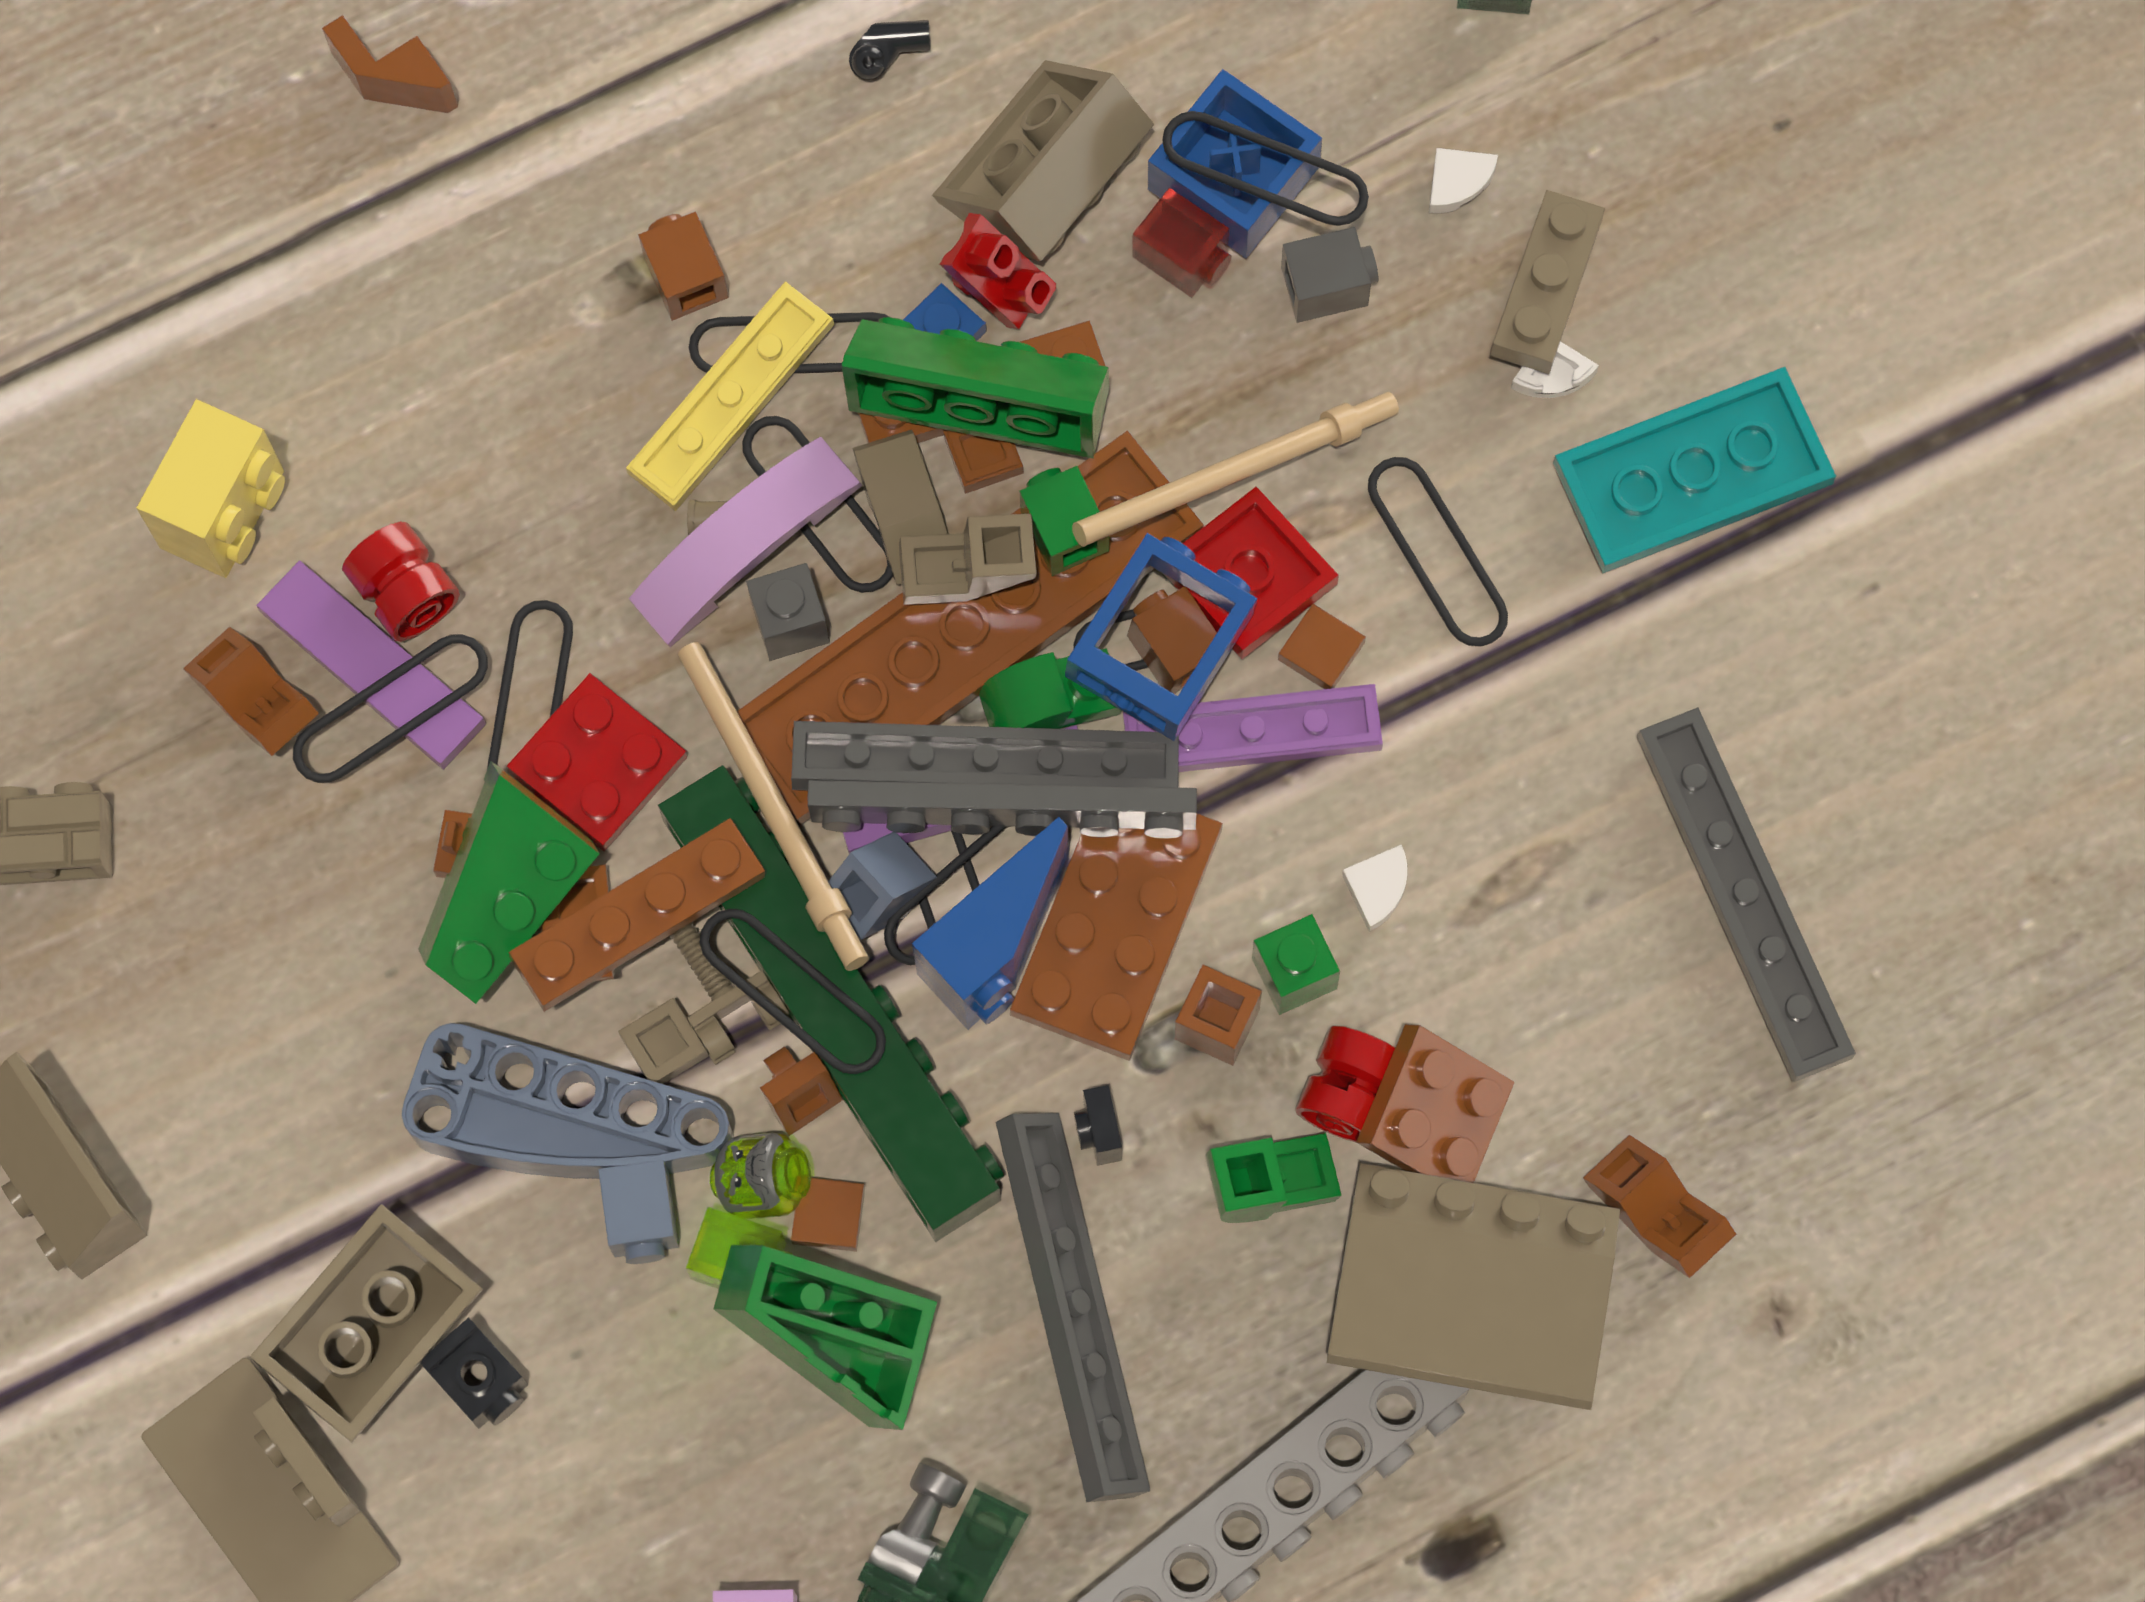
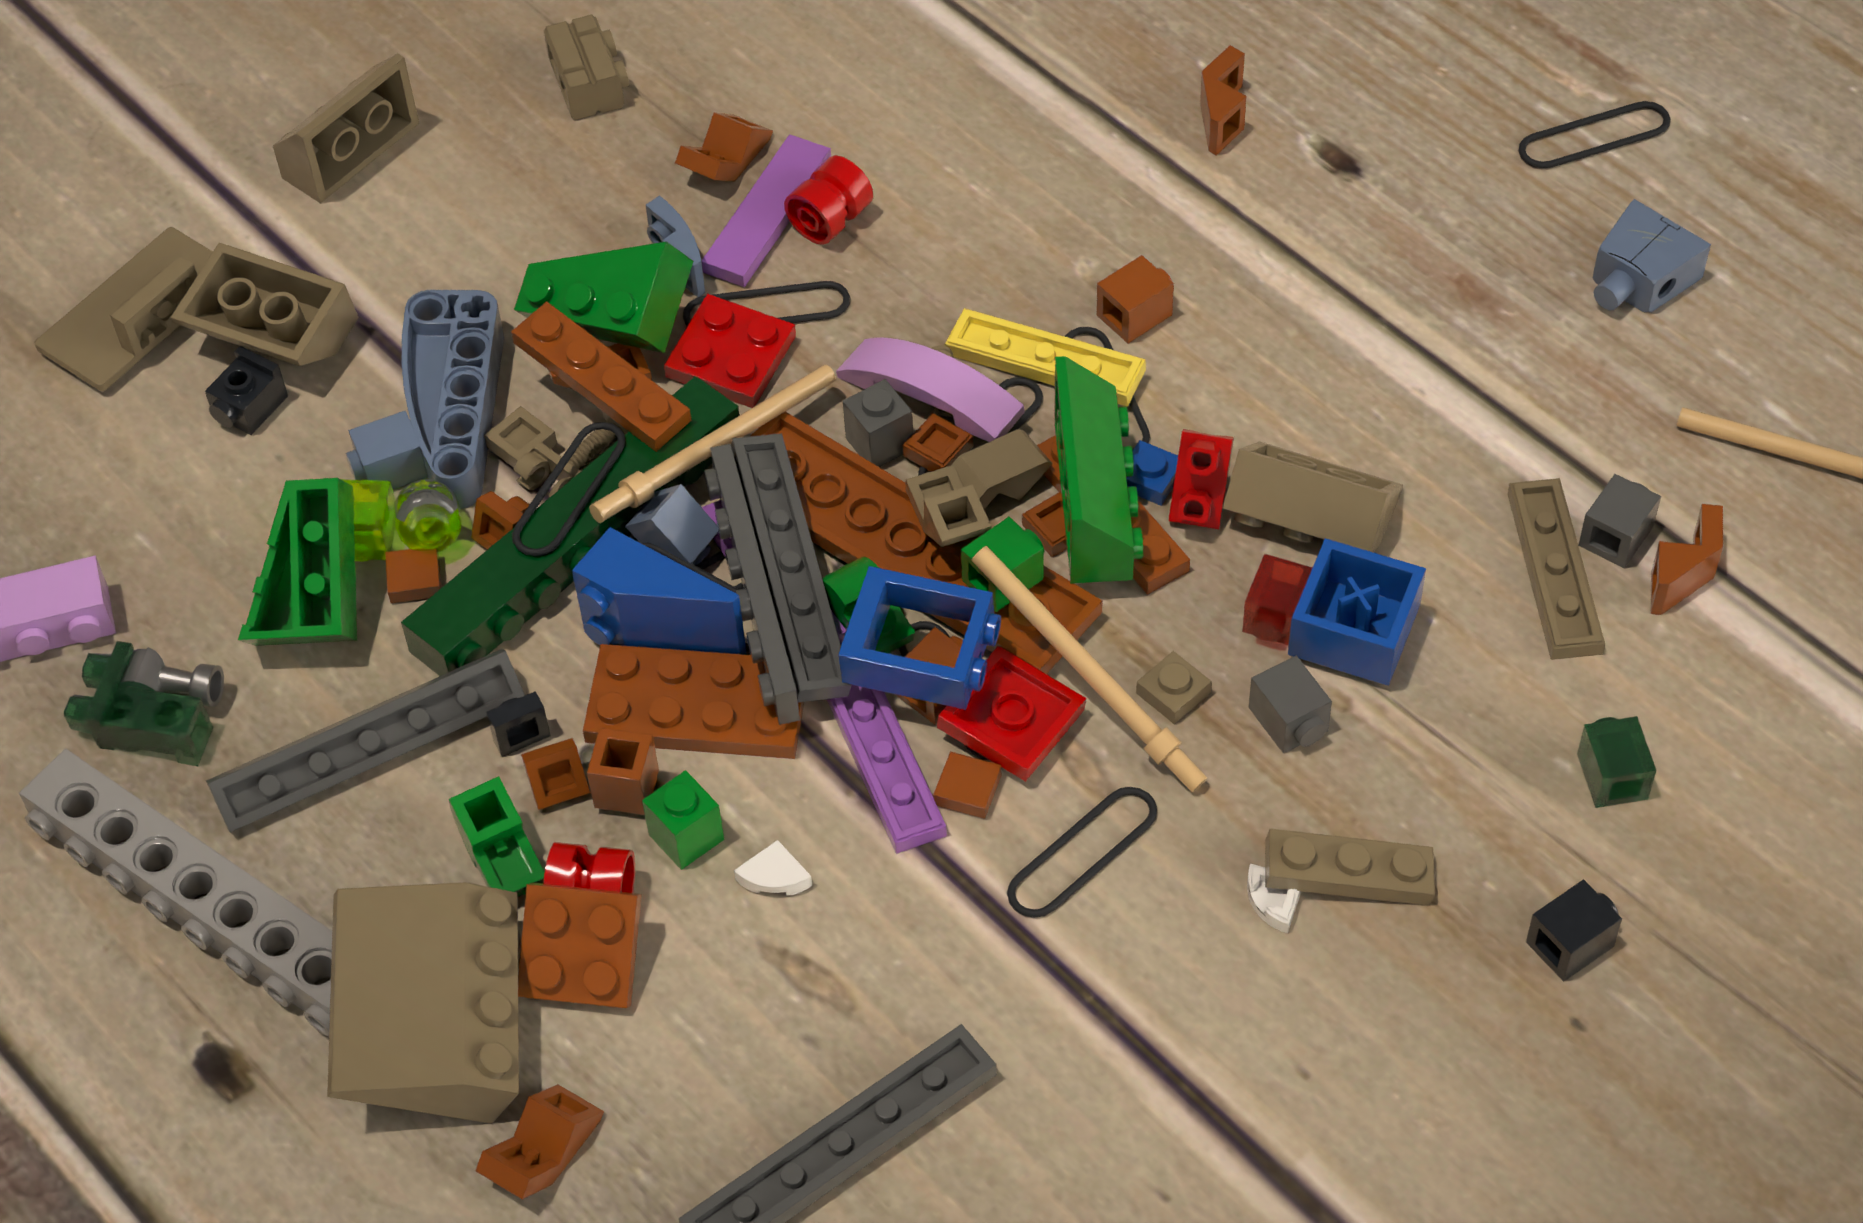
camera: 75 degrees right, 20 degrees down
light yellow brick [136,399,285,578] -> none
black piece [293,634,488,783] -> none
black arm [849,20,930,80] -> none
black piece [1162,111,1369,226] -> none
white tile [1429,148,1498,213] -> none
teal plate [1553,367,1836,573] -> none
none -> dark orange tile [521,738,590,810]
none -> sand blue slope [645,195,705,297]
none -> dark orange tile [903,413,974,472]
none -> dark tan plate [1136,651,1212,725]
none -> black brick [1526,879,1622,982]

